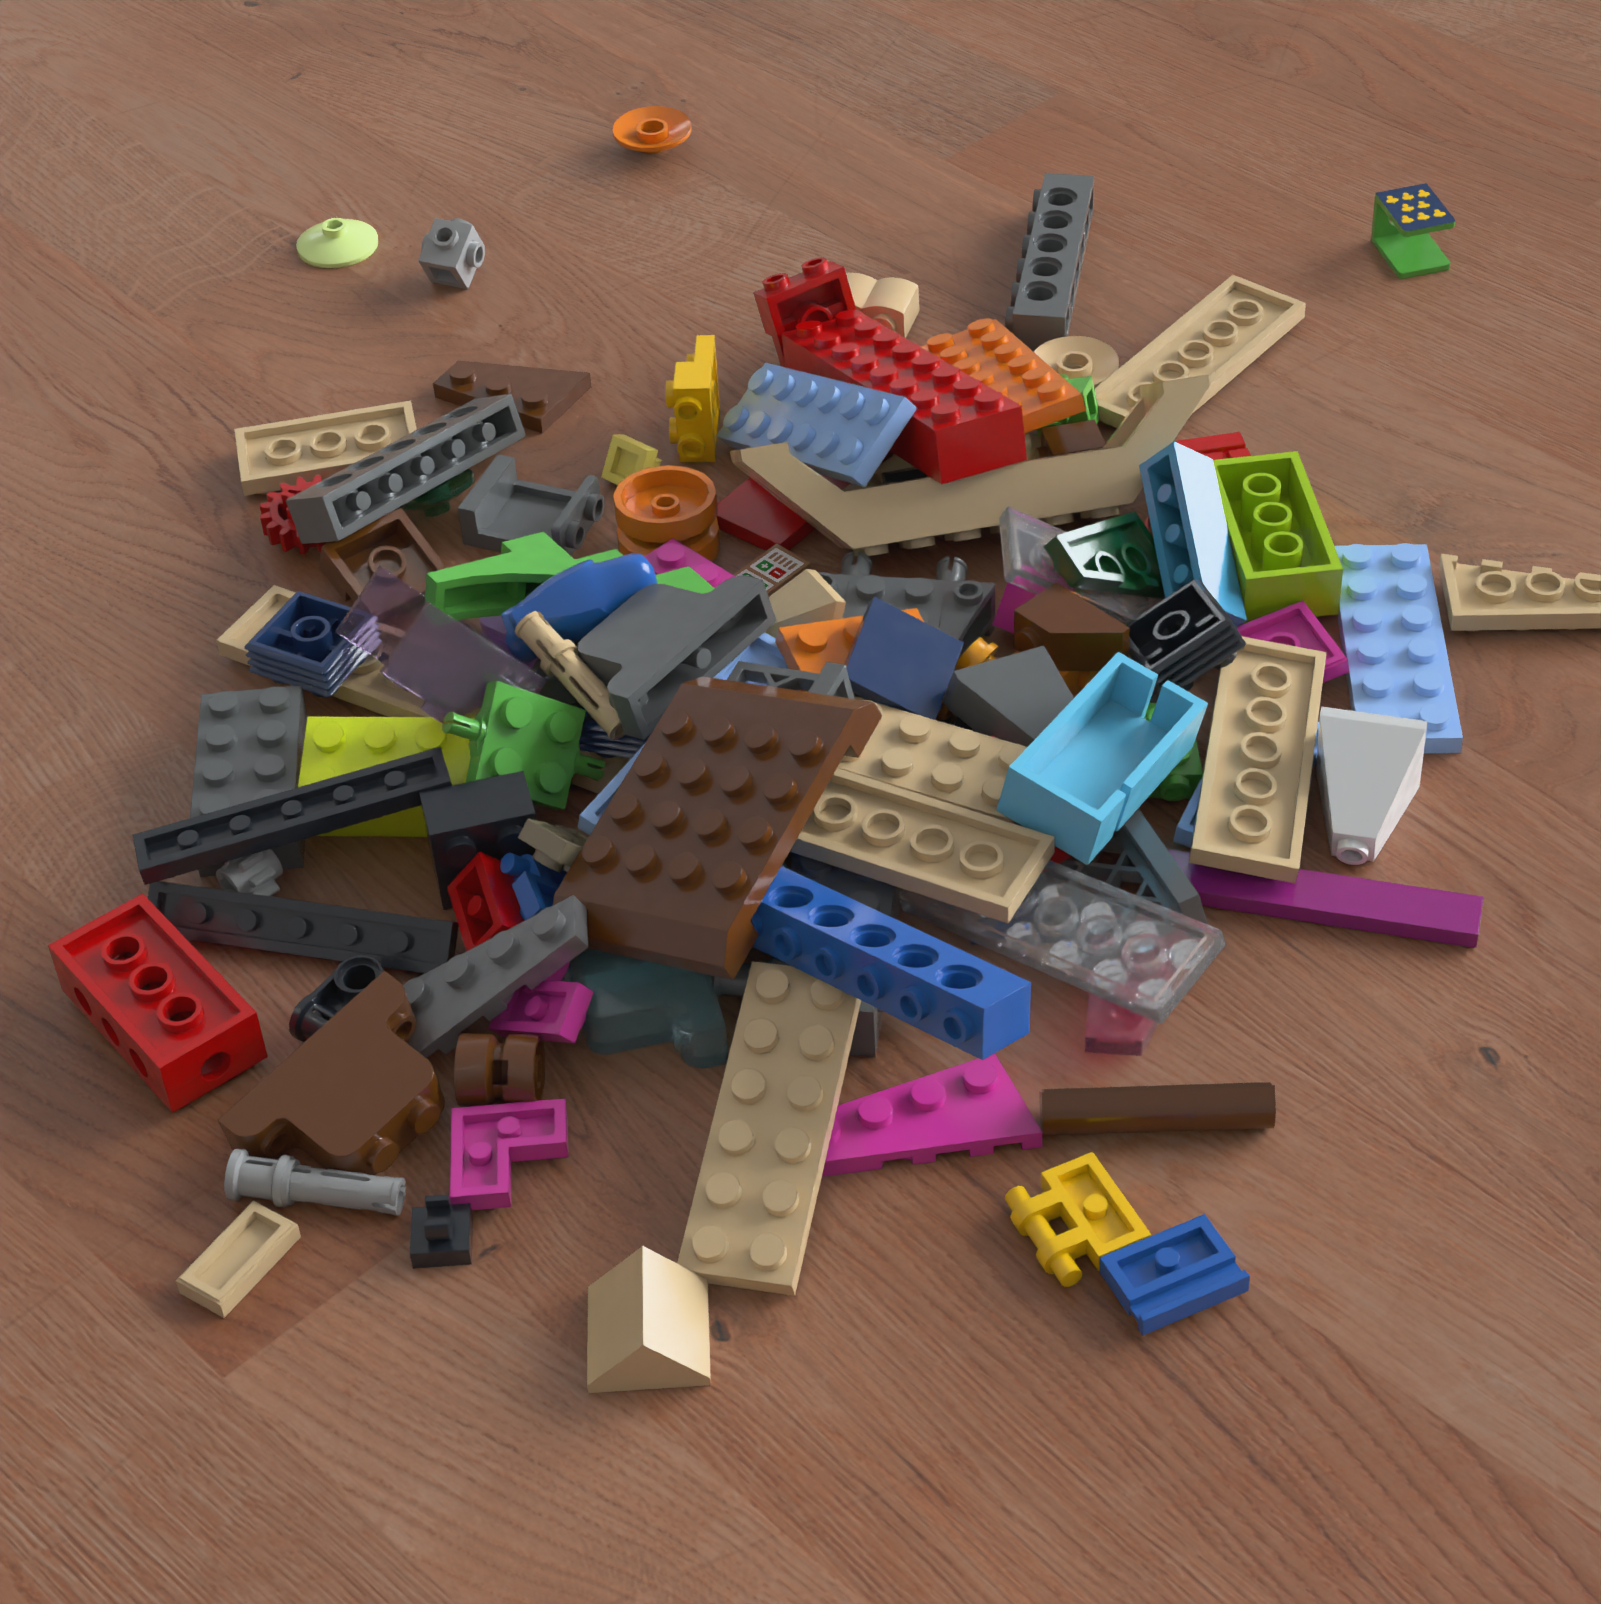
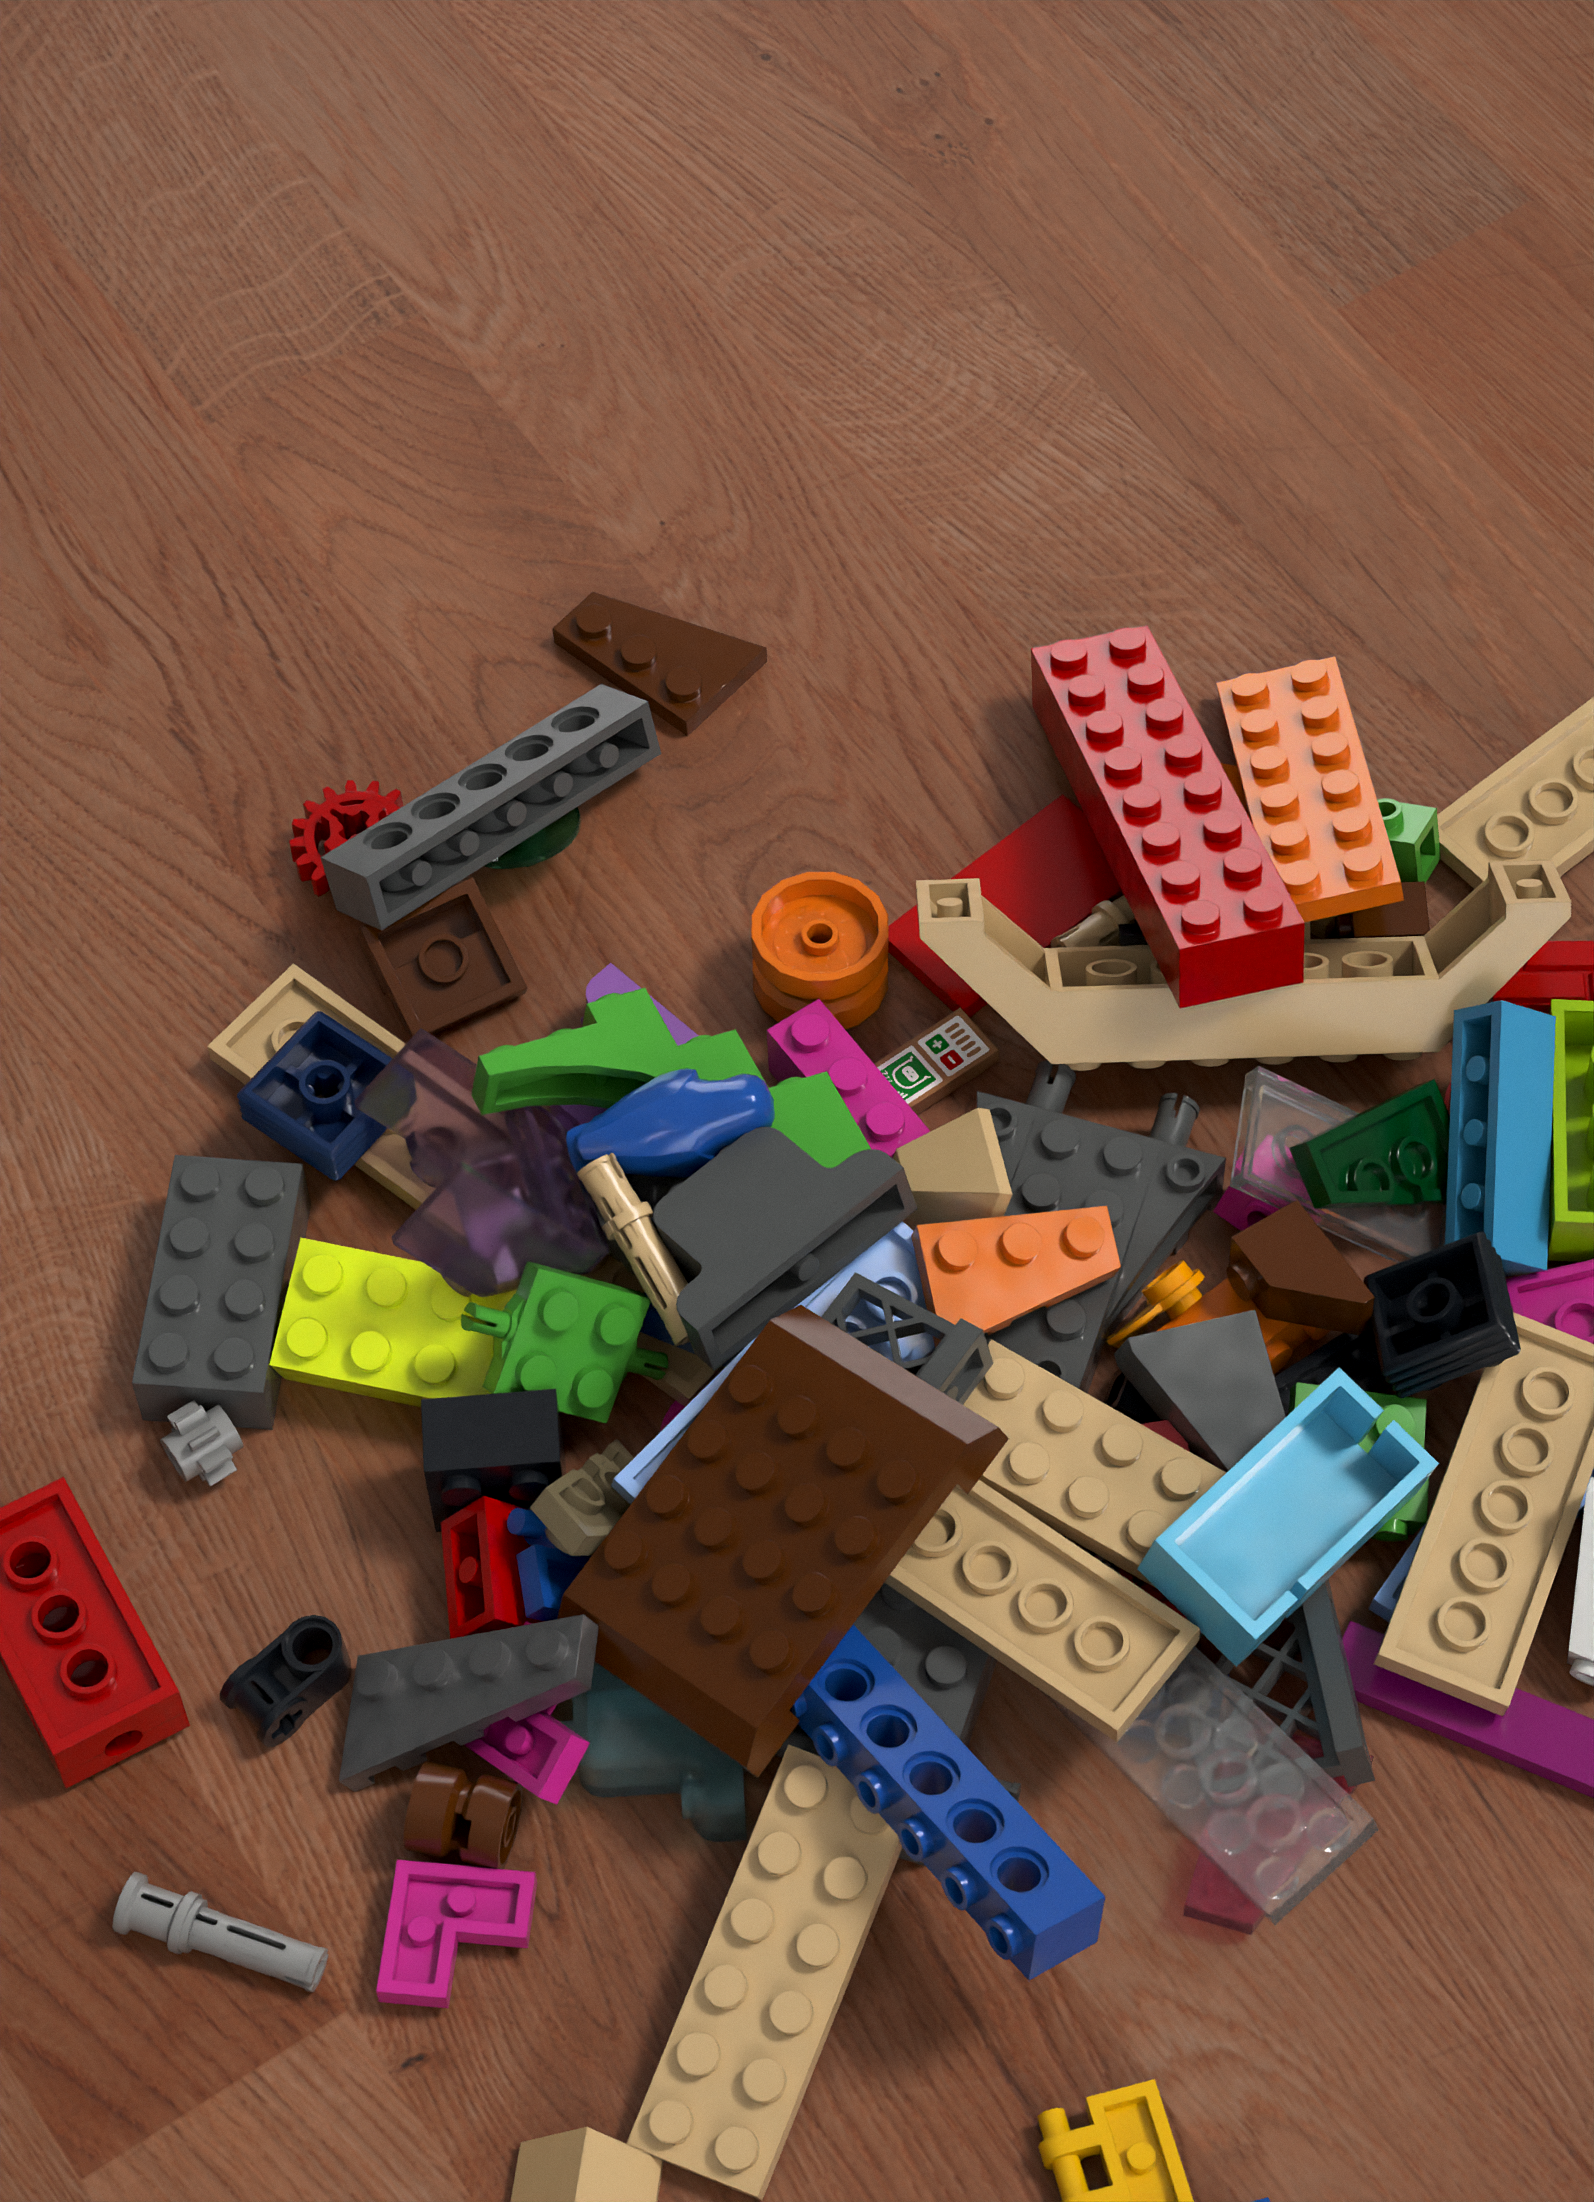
camera: 10 degrees right, 15 degrees up
black plate [132,747,452,885] -> none
black plate [148,881,459,973] -> none
tan tile [176,1200,301,1318] -> none
reddish brown brick [218,971,445,1175] -> none
tan plate [234,400,417,496] -> none
yellowish green dish [296,218,378,268] -> none
black tile [410,1194,473,1269] -> none
light grey brick [418,218,485,289] -> none
dark grey panel [458,454,605,556] -> none
light yellow tile [601,434,662,485] -> none
orange dish [613,106,692,154] -> none
yellow plate [666,335,720,462] -> none
light blue plate [716,363,917,487] -> none
red plate [753,257,856,368] -> none
dark pink wing [822,1053,1043,1177] -> none
dark blue tile [844,596,964,720] -> none
tan brick [846,273,920,338] -> none
dark grey brick [1005,173,1094,352] -> none
tan dish [1034,336,1119,389] -> none
reddish brown brick [1039,1082,1276,1136] -> none

